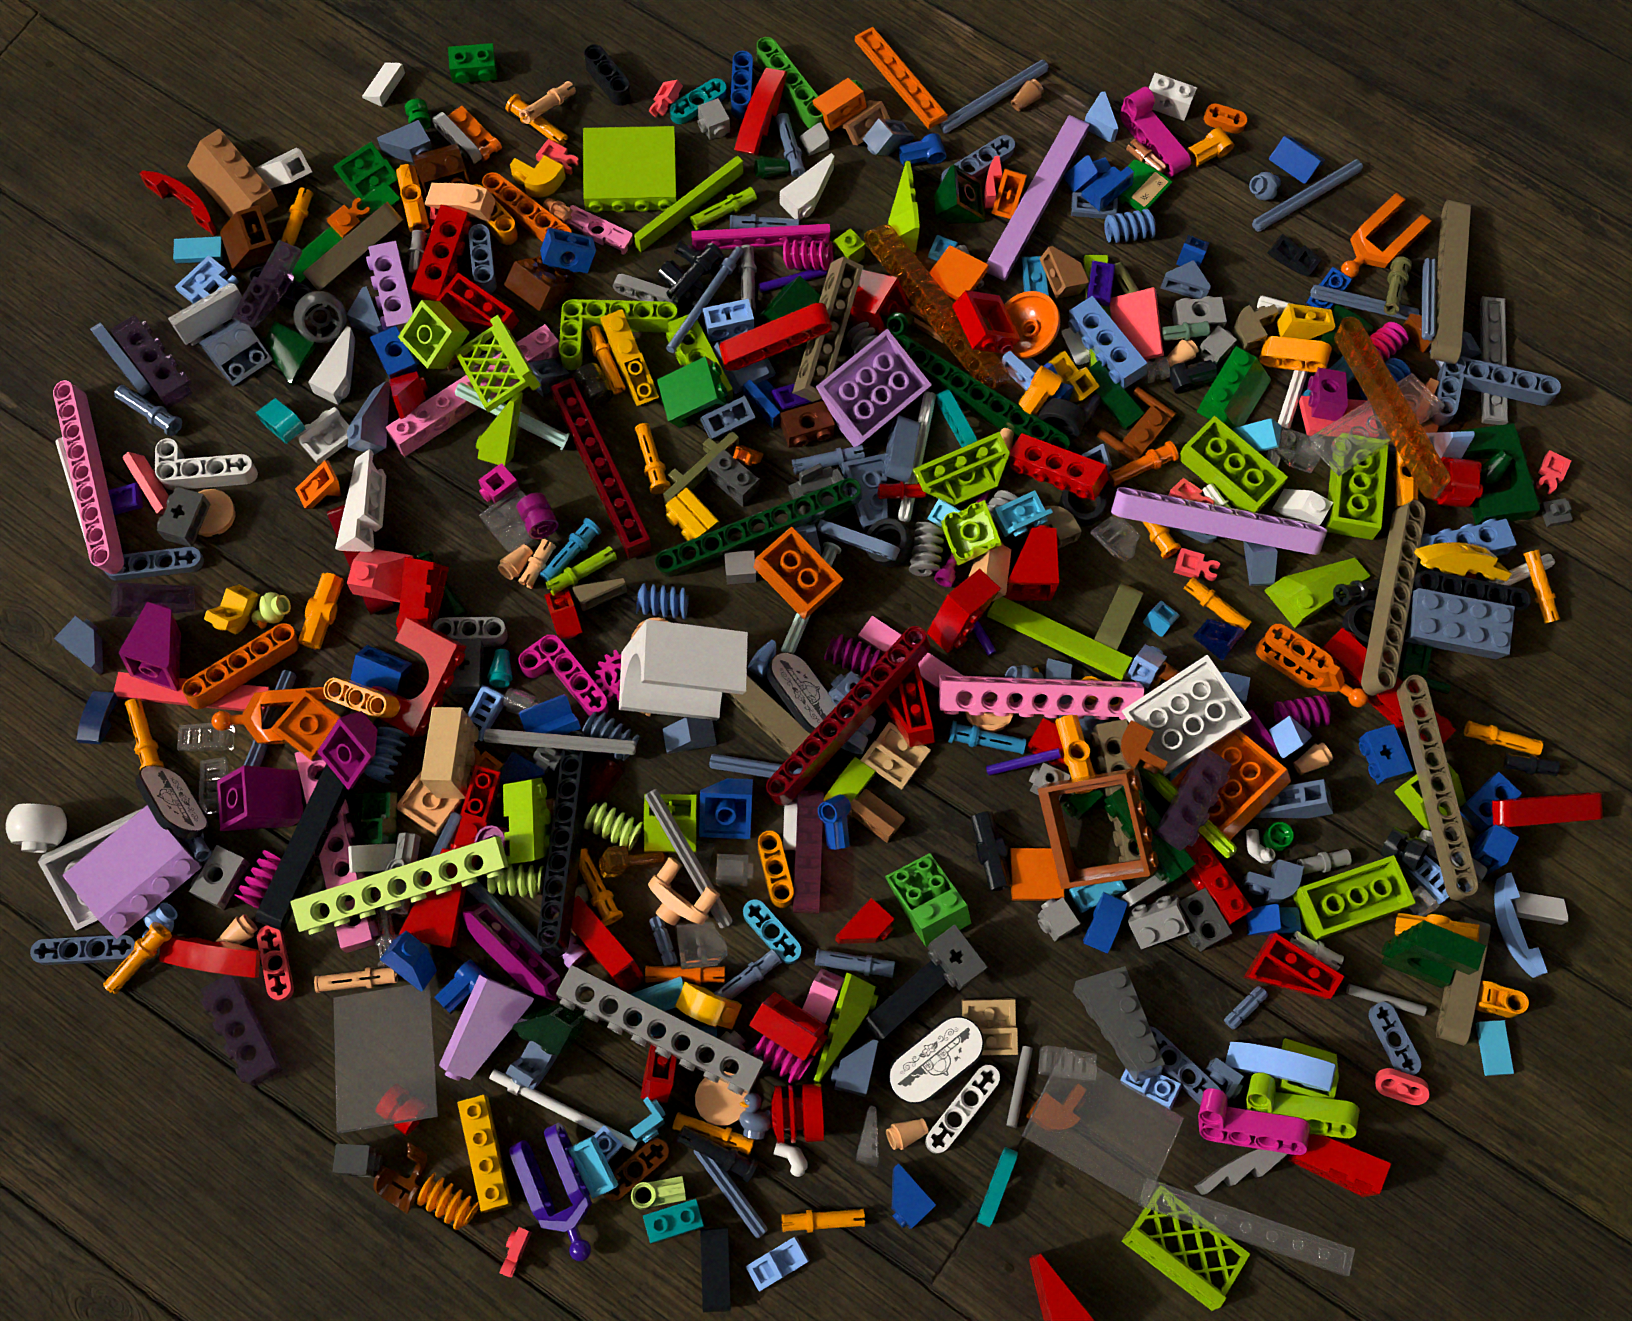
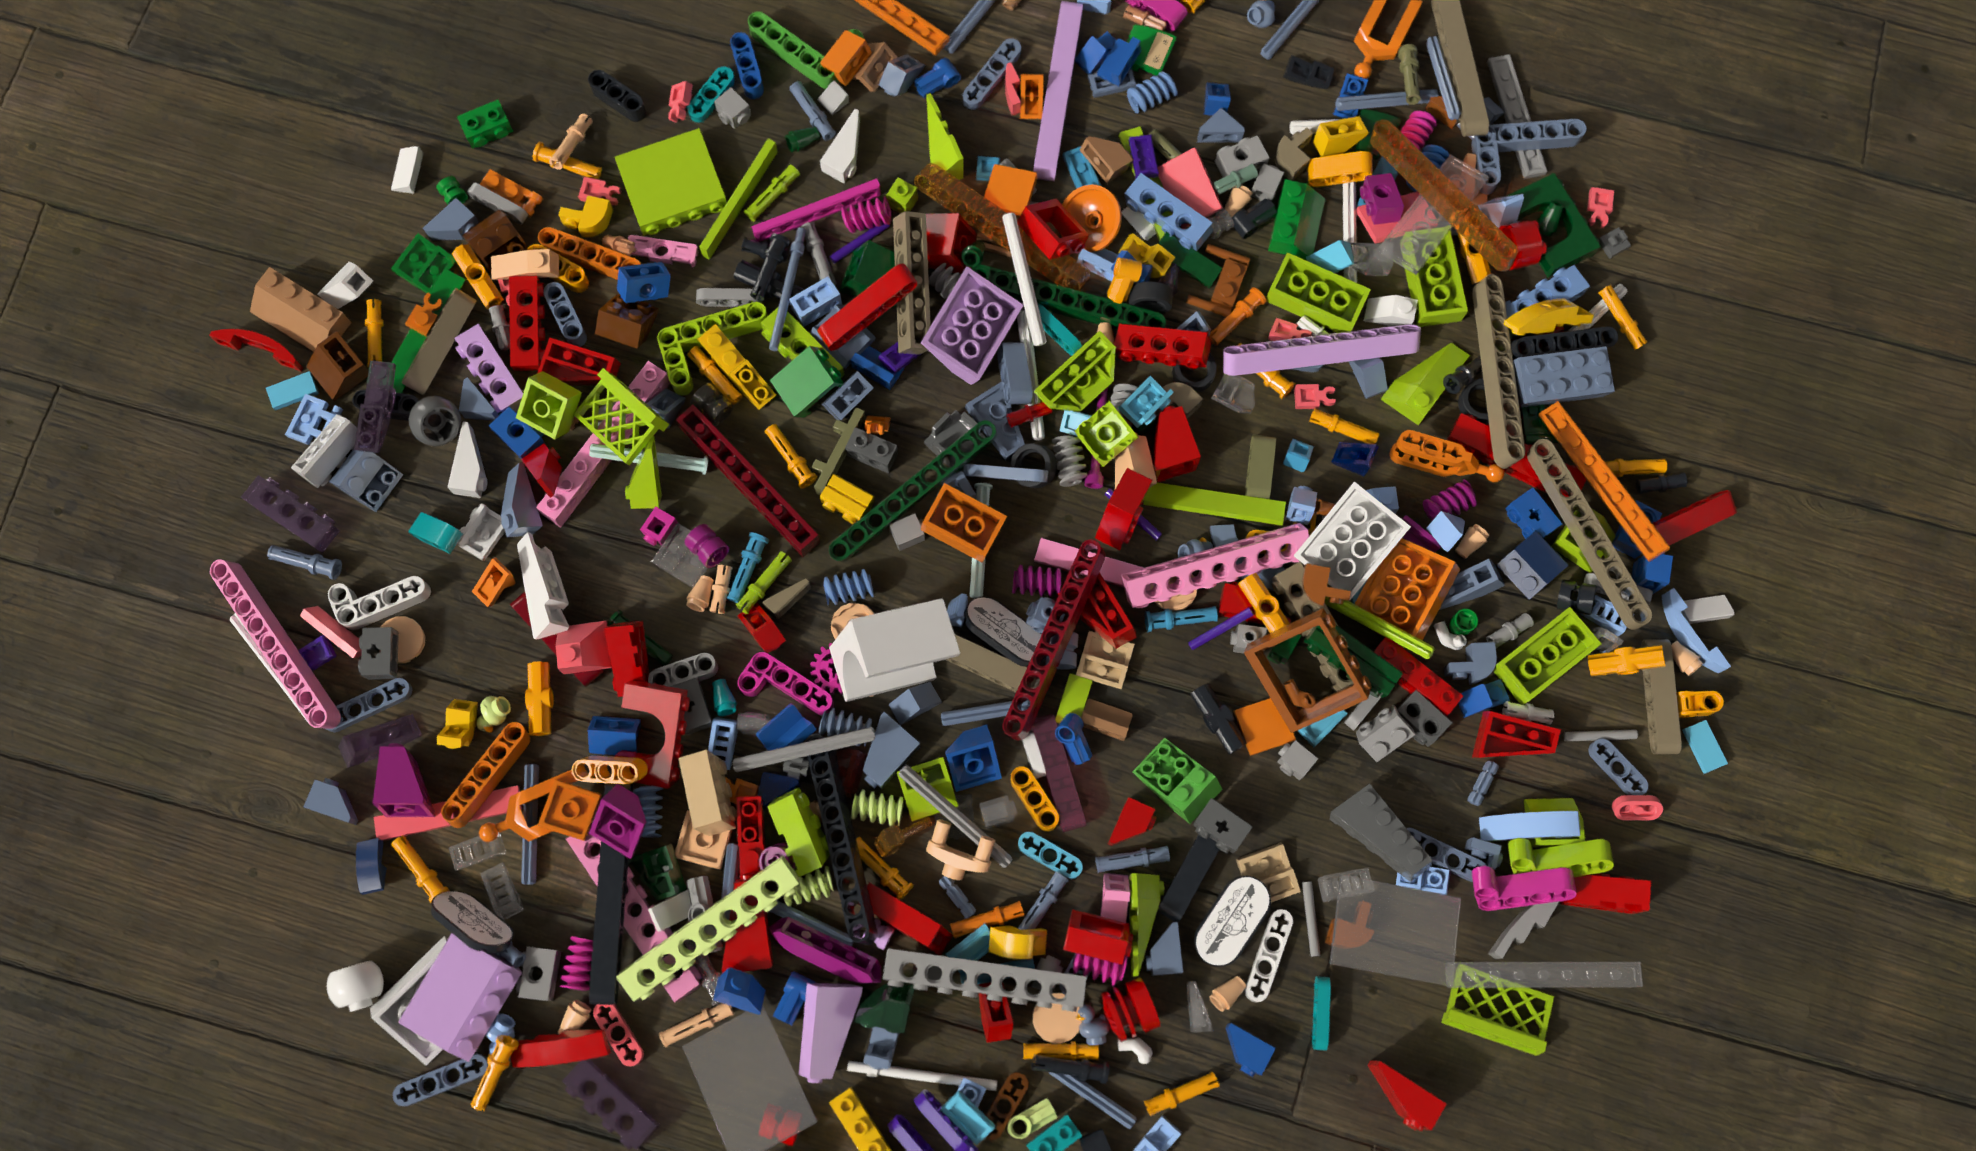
camera: 15 degrees left, 5 degrees up
sand blue beam [90,323,152,397] -> none
magenta slope [217,765,304,831] -> none
dark green slope [265,321,316,386] -> none
medium azure bracket [630,1097,666,1143] -> none
clear slope [676,922,728,969] -> none
sand blue pin [730,214,799,229] -> none
red slope [734,68,787,156] -> none
copper brick [780,401,835,448] -> none
sand blue pin [792,445,865,475] -> none
dark green slope [934,164,986,224] -> none
blue slope [1083,892,1127,954] -> none
clear purple brick [1154,747,1232,851] -> none
dark green arch [1381,920,1486,988] -> none
none -> sand blue slope [863,712,920,789]
none -> white axle [1002,213,1046,346]
none -> dark orange arm [1283,679,1316,708]
none -> dark blue slope [1497,531,1569,600]
none -> orange tile [1538,401,1670,562]
none -> light nougat cone [1671,641,1703,676]

